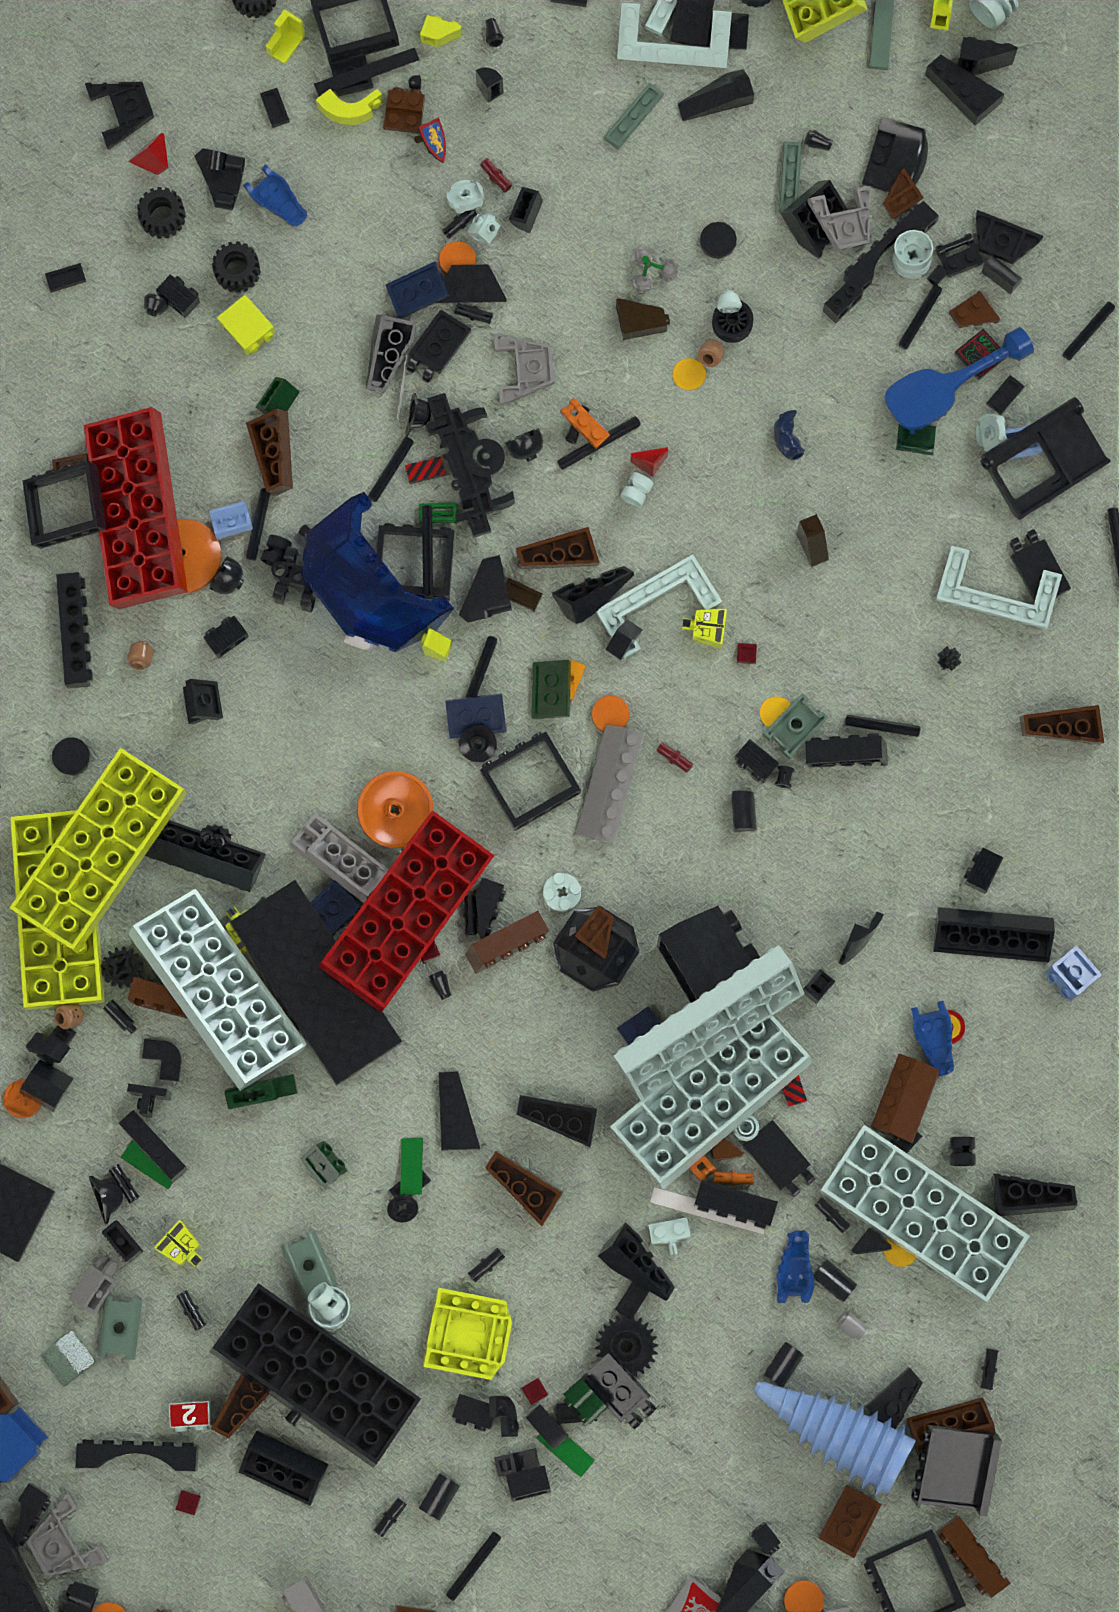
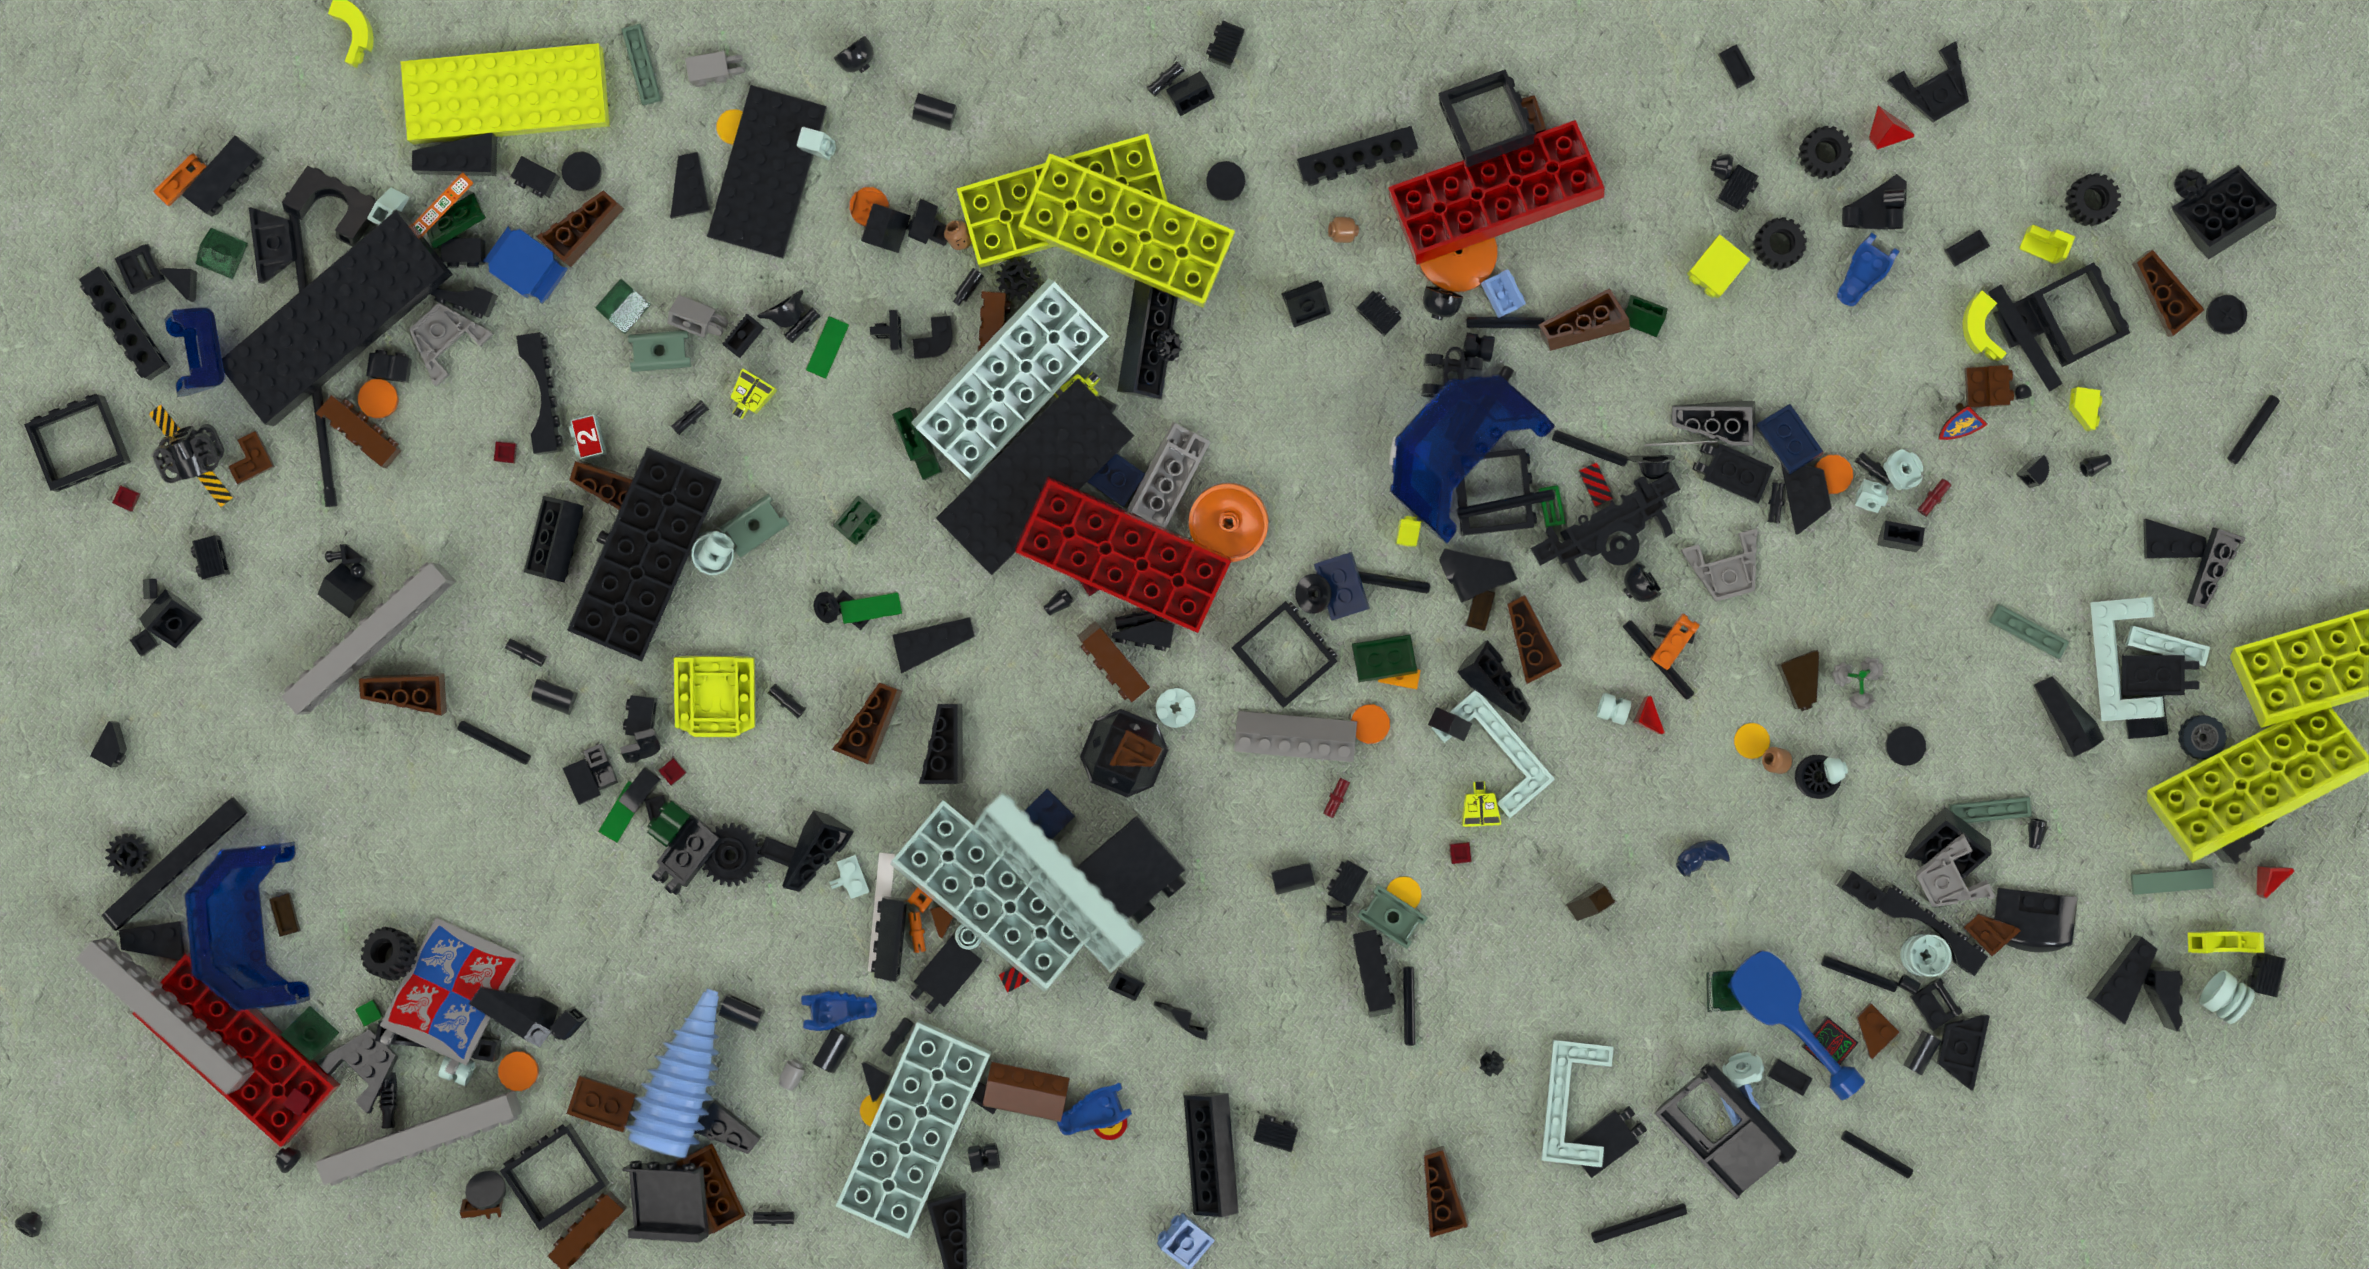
camera: 85 degrees right, 10 degrees up
black brick [119,1110,188,1183] -> none

